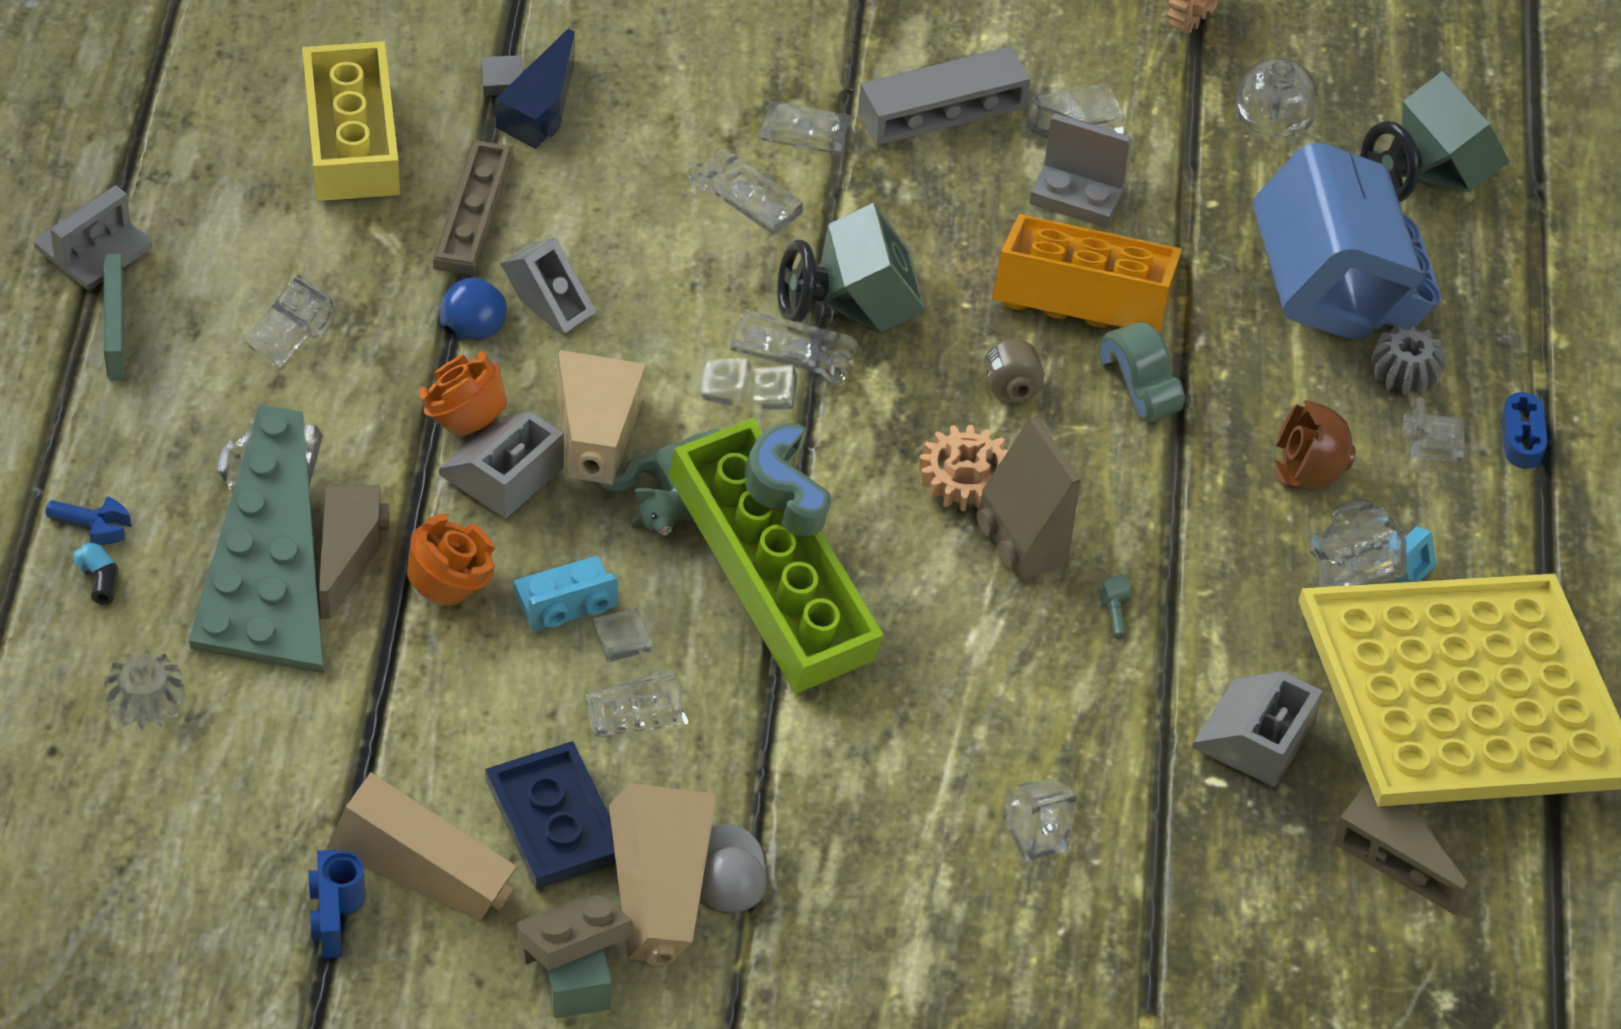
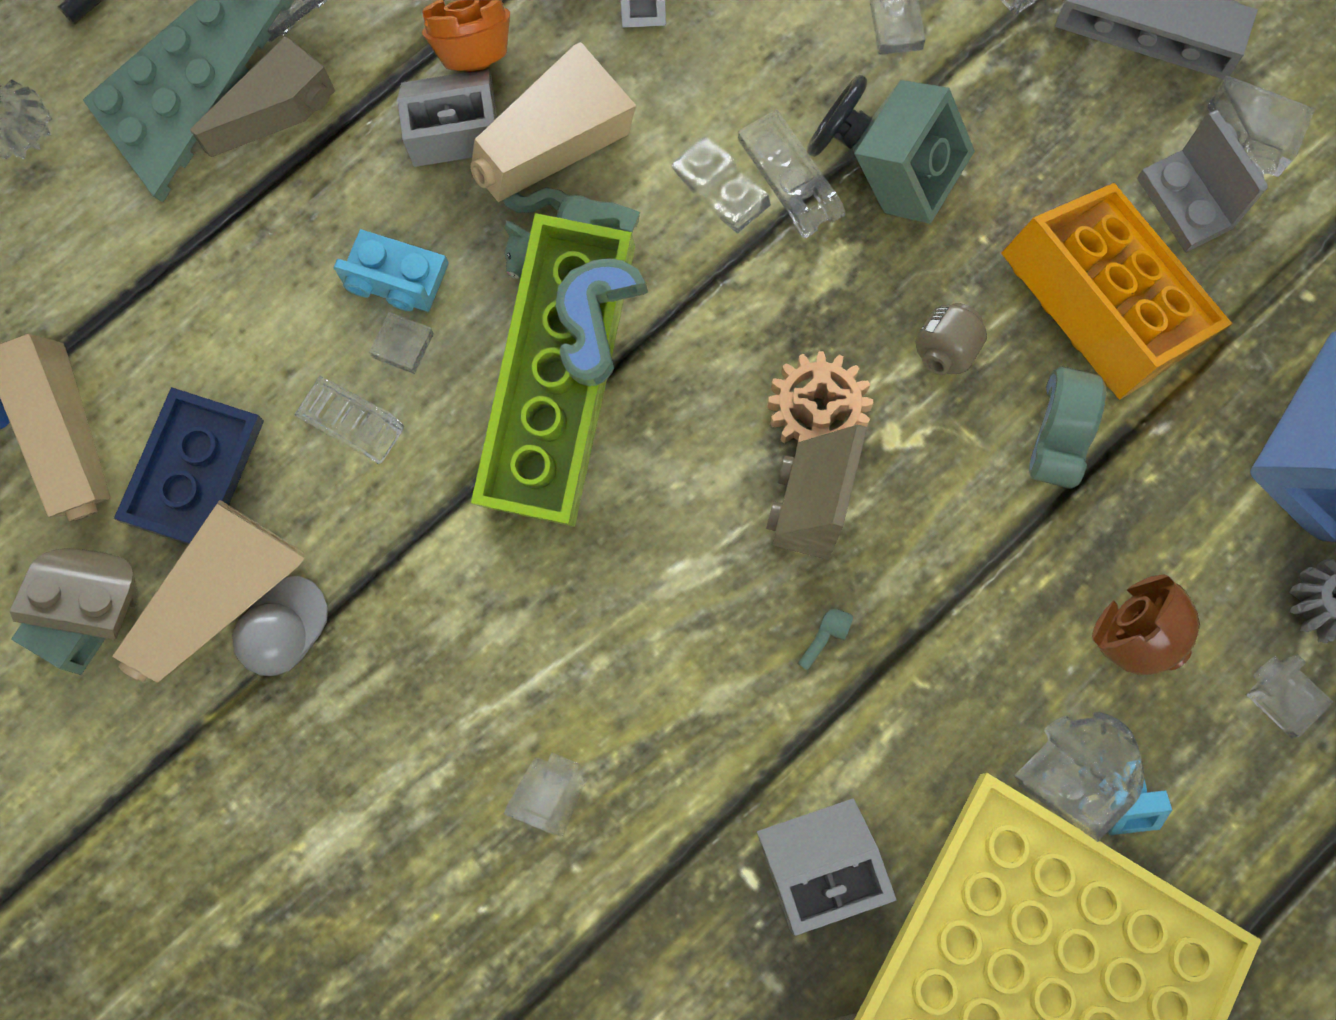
camera: 50 degrees right, 25 degrees up
orange cone [407,514,495,605] -> none

